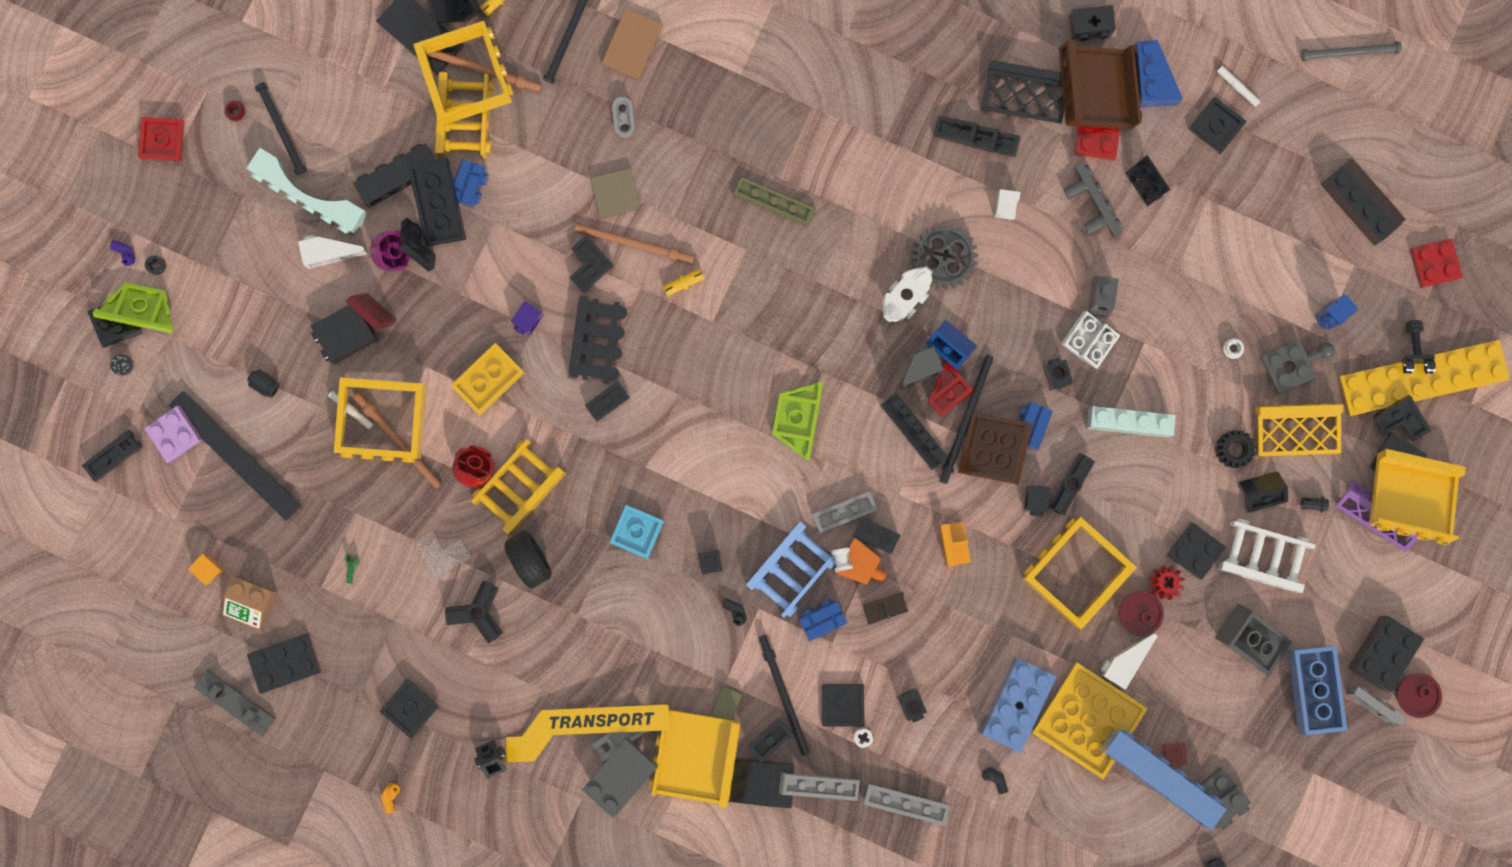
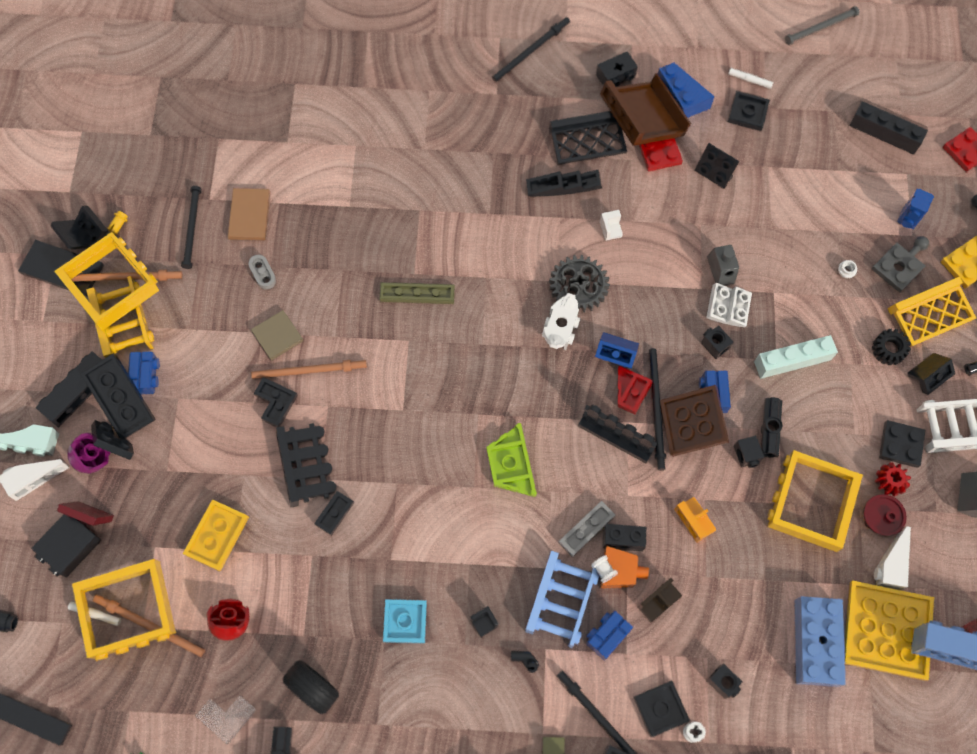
camera: 20 degrees left, 15 degrees down
yellow fence [471,439,566,535] -> none
dark purple brick [511,301,544,335] -> none
yellow pin [662,268,705,297] -> none
dark grey slope [900,346,943,390] -> none
black arm [982,768,1009,794] -> none
dark grey plate [1063,161,1123,239] -> none

